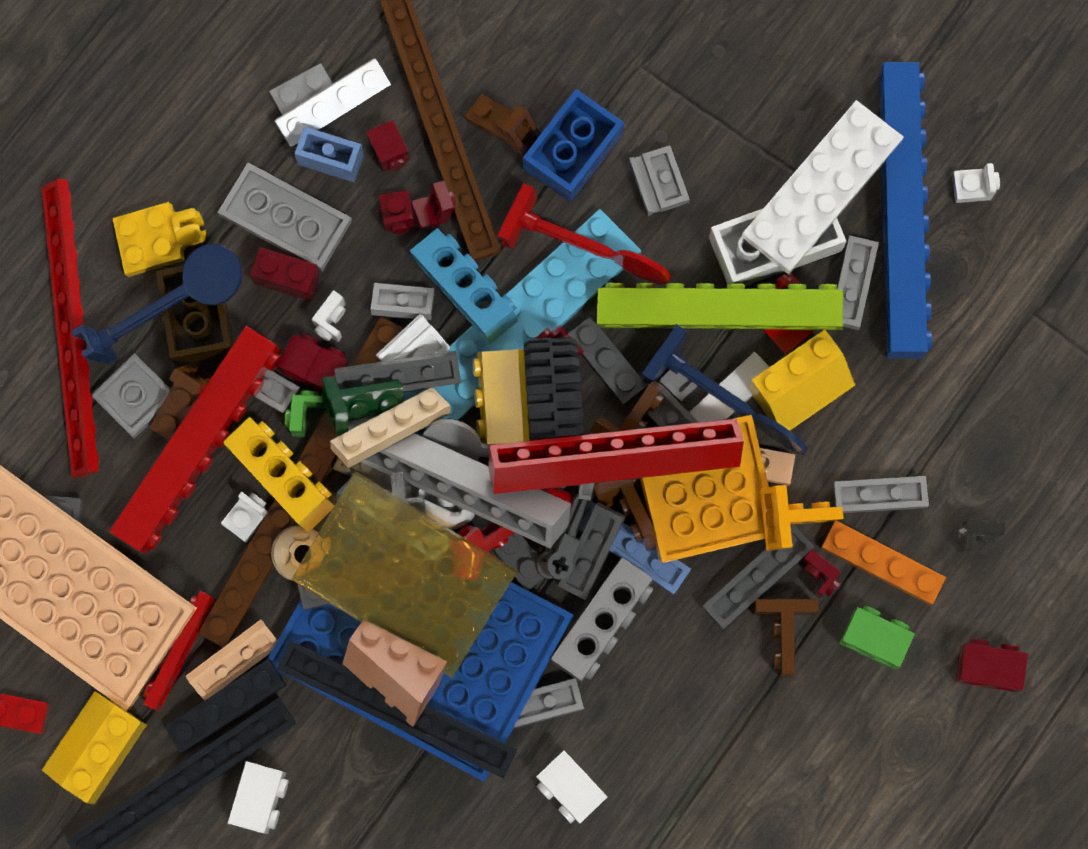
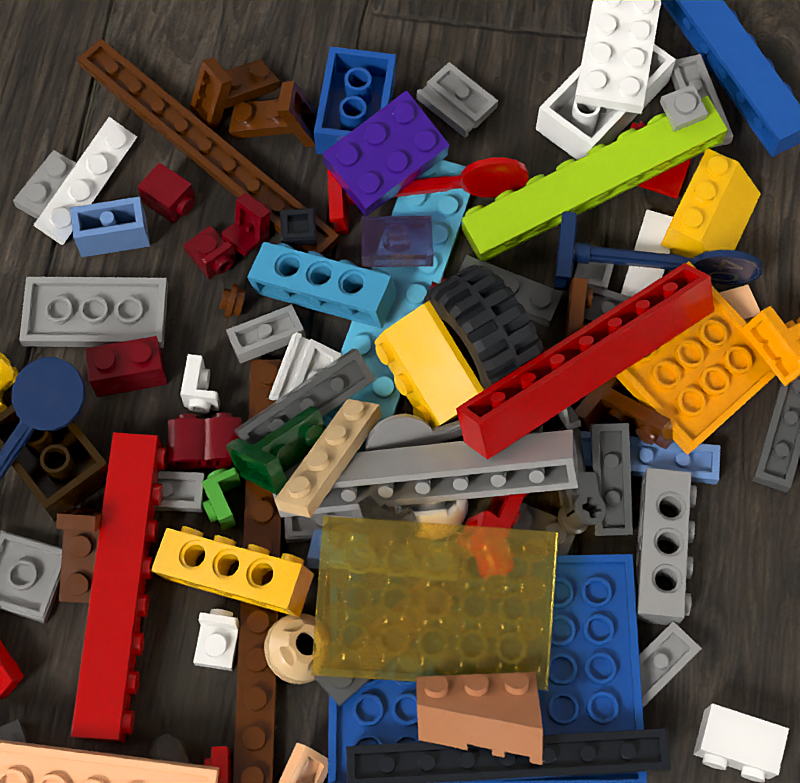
camera: 30 degrees left, 10 degrees down
none -> reddish brown bracket [190,57,280,130]
none -> reddish brown plate [219,283,245,318]
none -> black tile [280,208,317,246]
none -> dark purple brick [323,90,450,217]
none -> clear purple plate [362,216,433,267]
none -> light grey plate [660,84,708,132]

